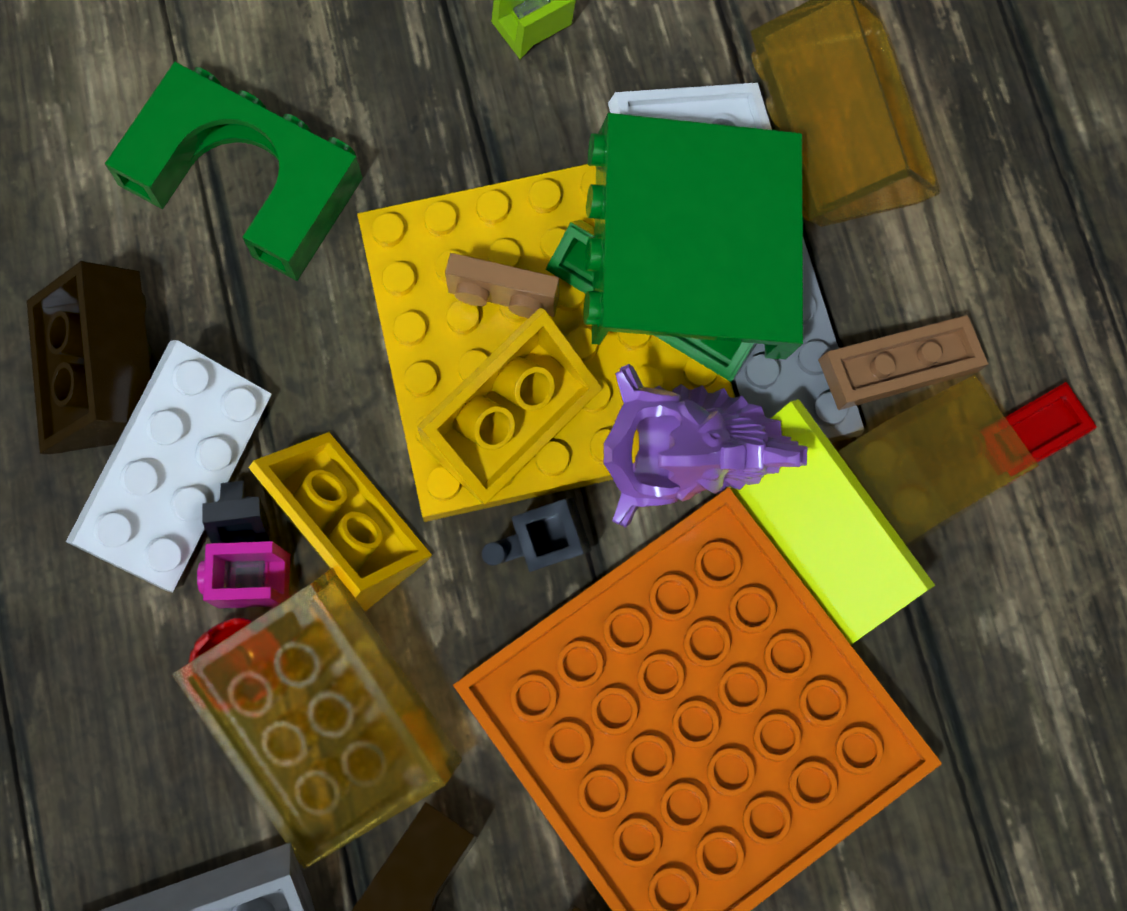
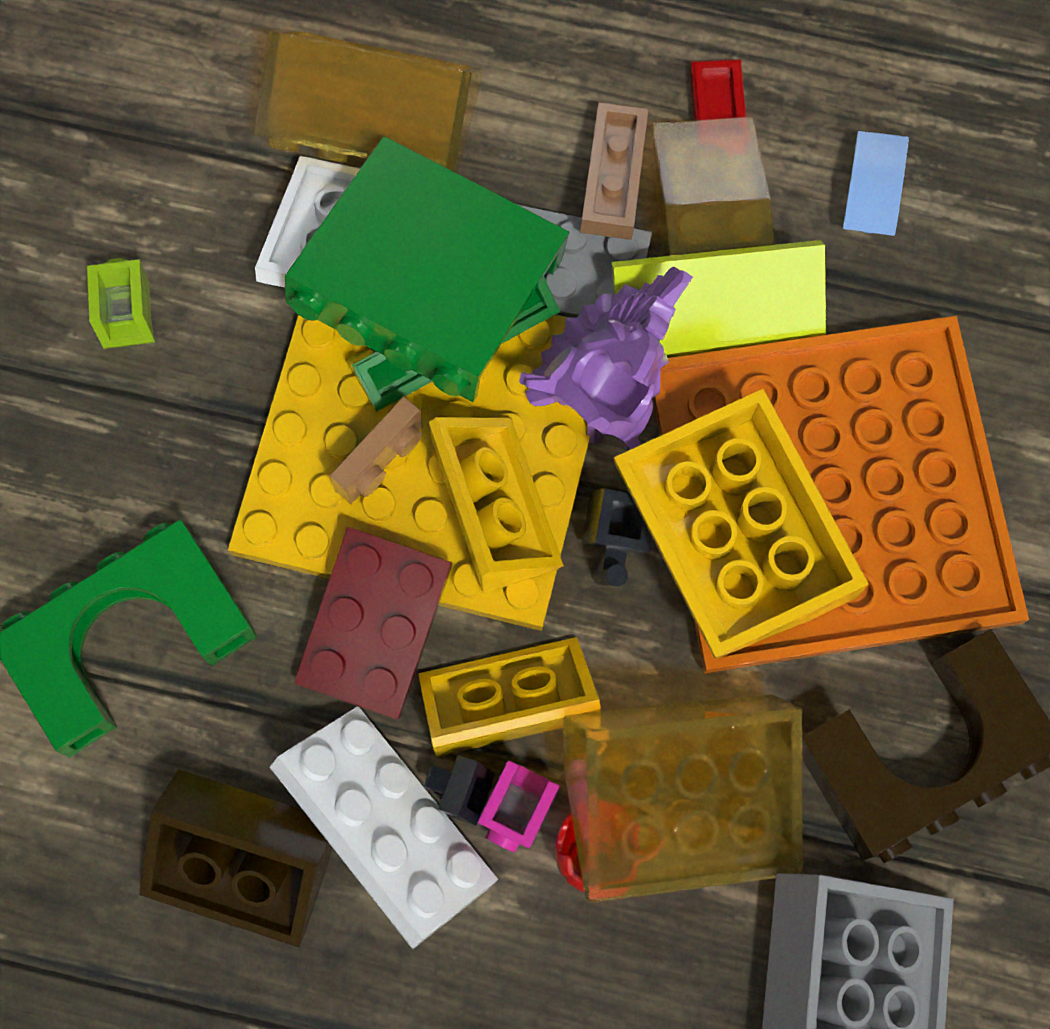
camera: 65 degrees left, 0 degrees up
none -> dark red plate [294,527,453,720]
none -> yellow slope [613,389,869,659]
none -> light blue slope [843,131,909,236]

